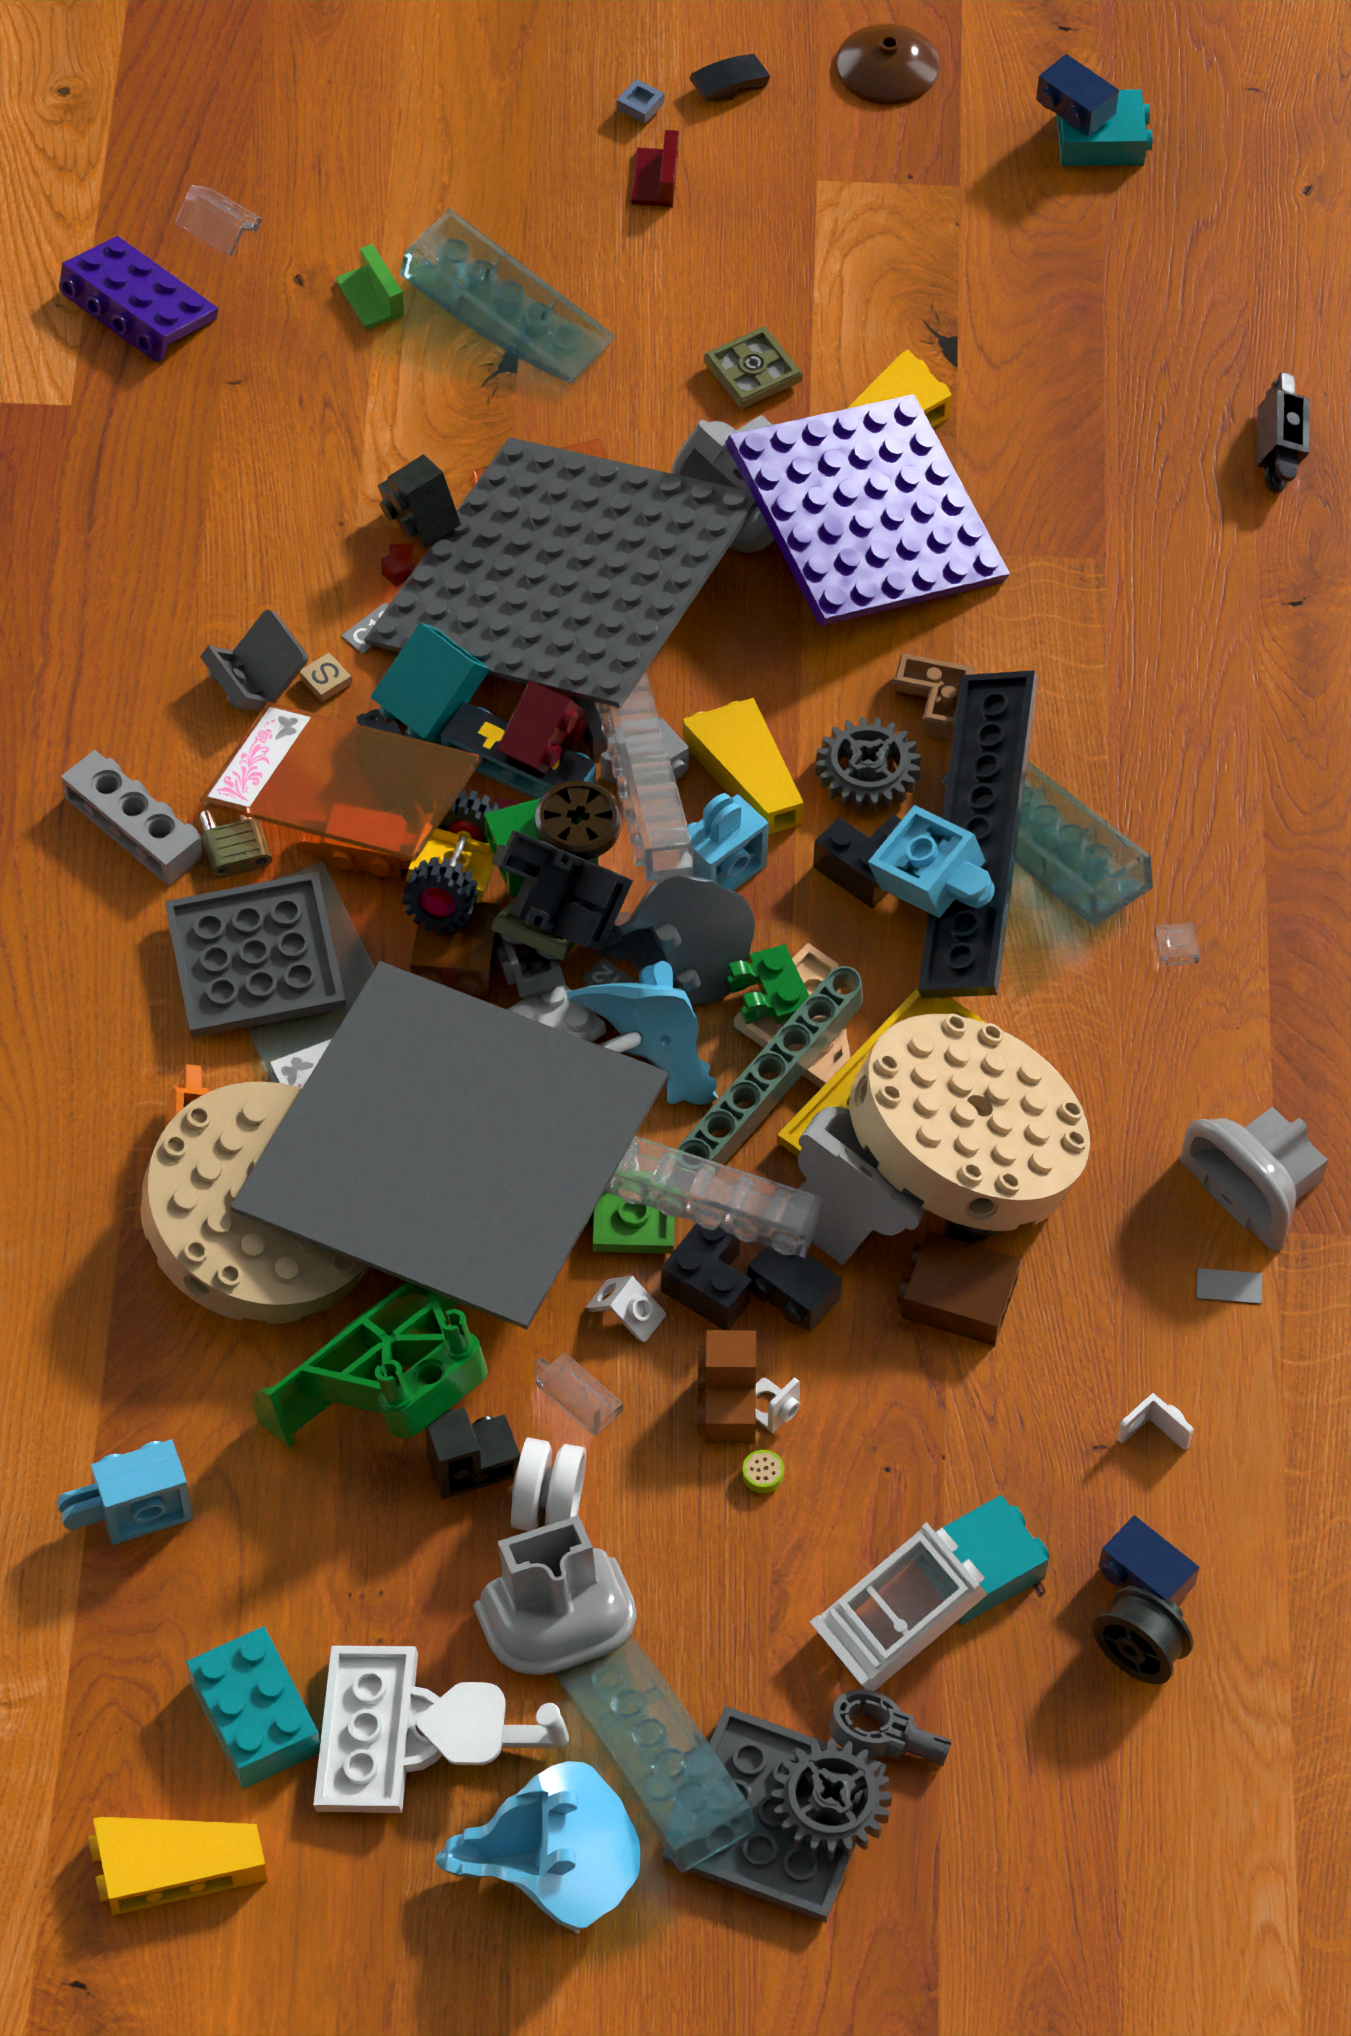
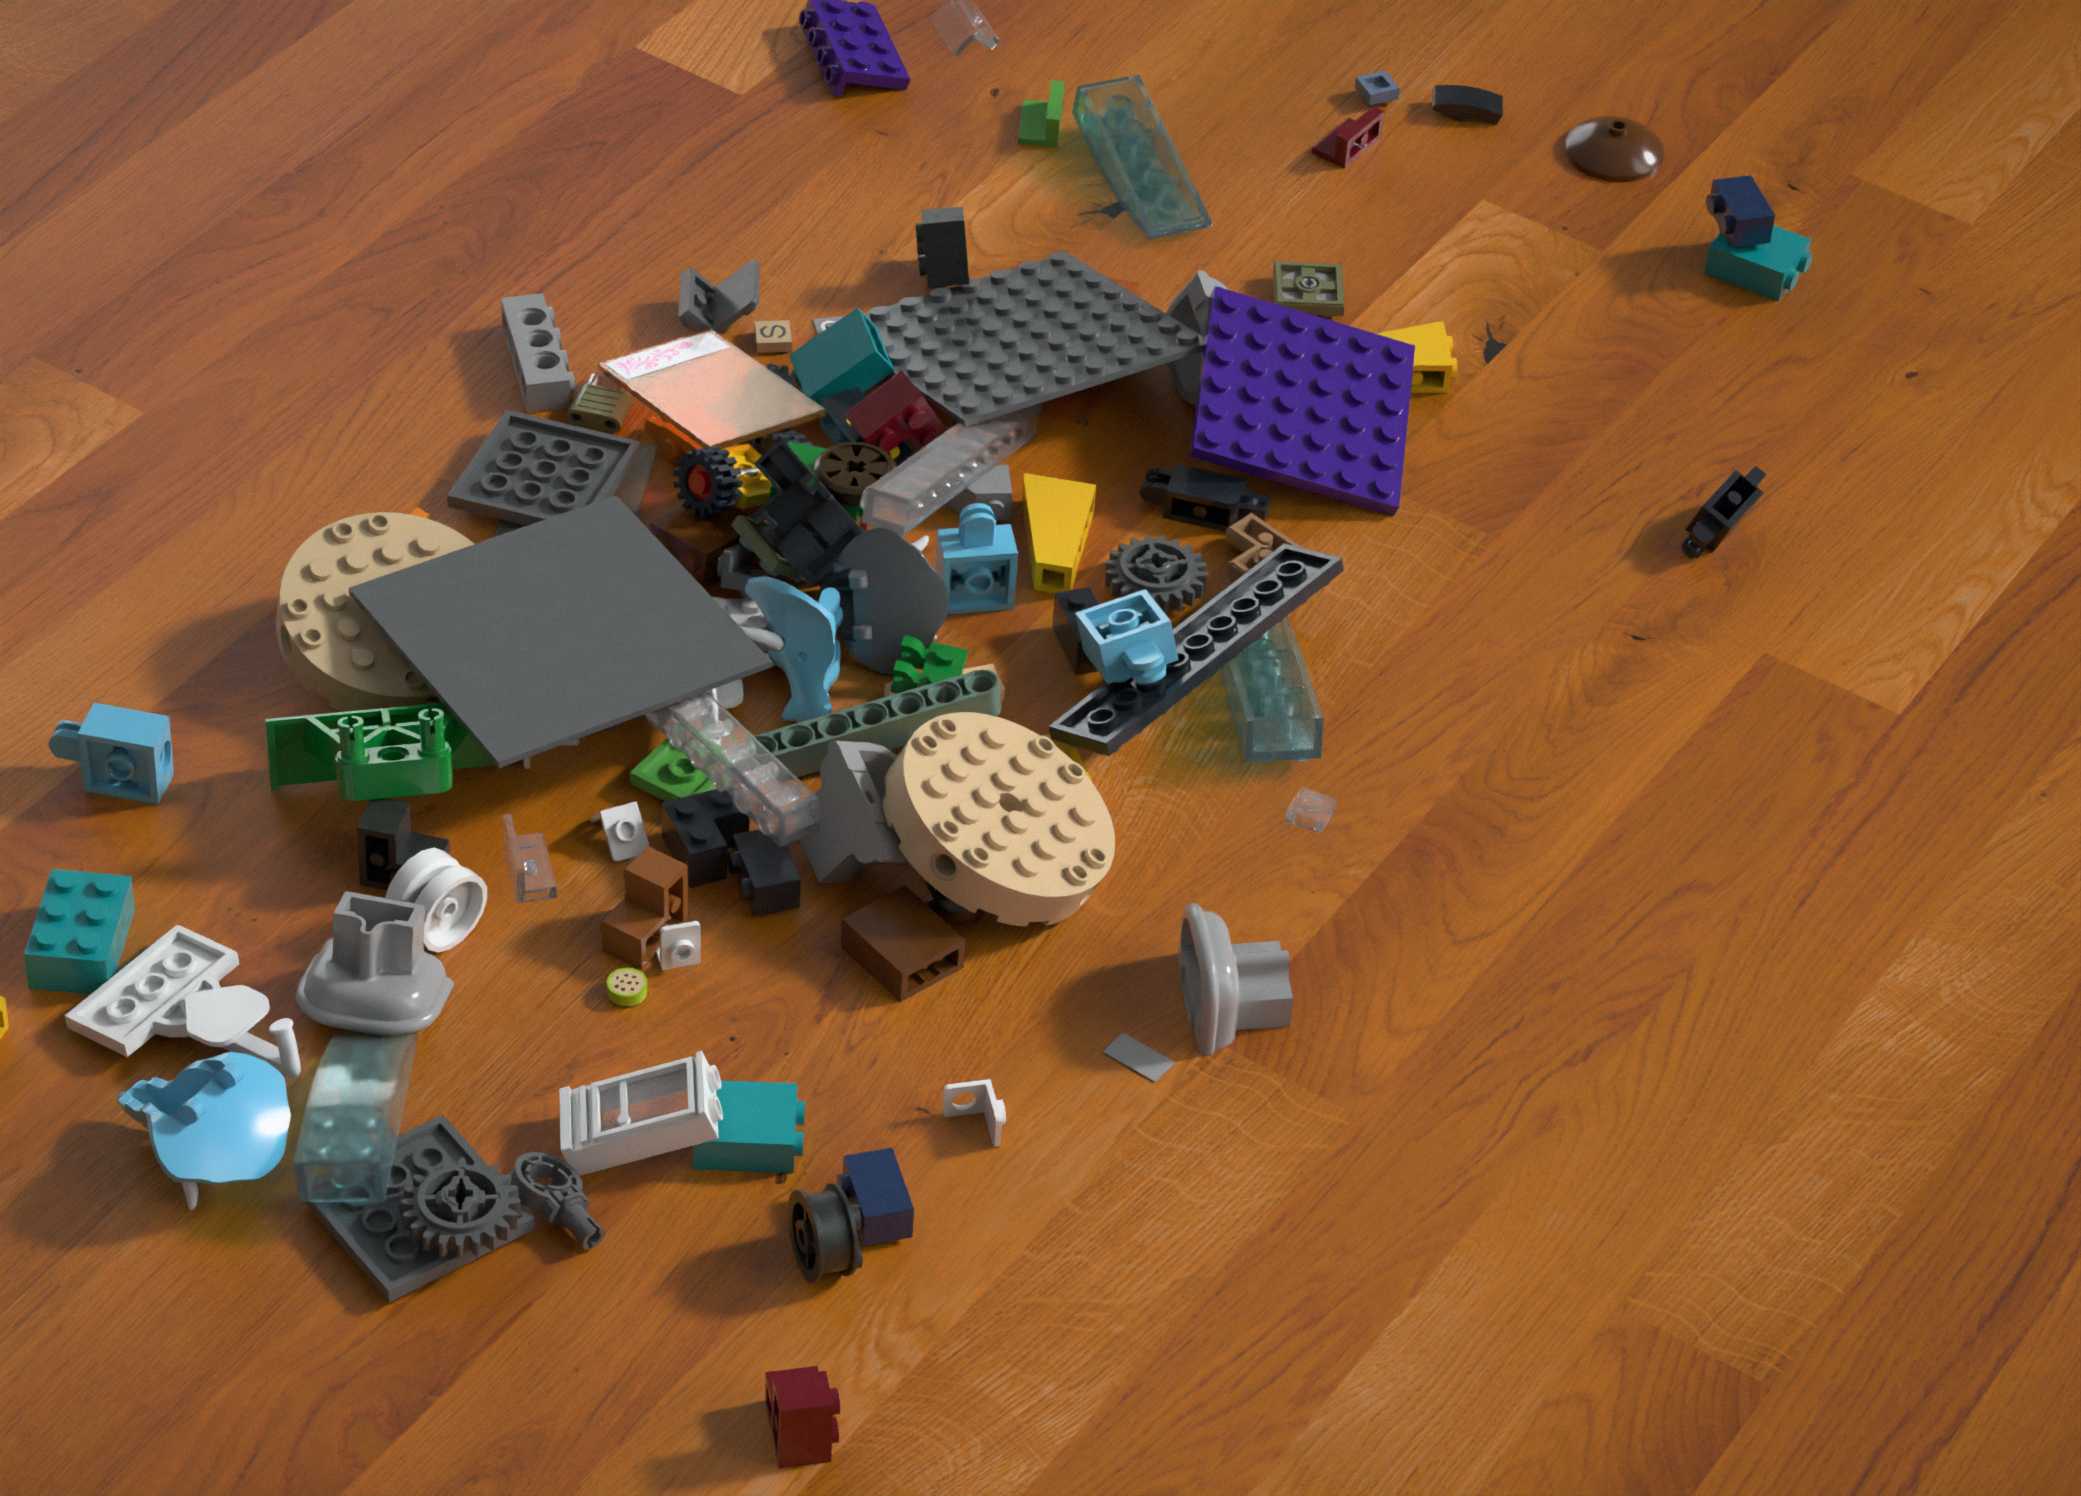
camera: 30 degrees right, 15 degrees down
clear red piece [381,543,414,587] -> none
none -> dark red brick [765,1366,840,1468]
none -> black hinge [1139,464,1271,532]

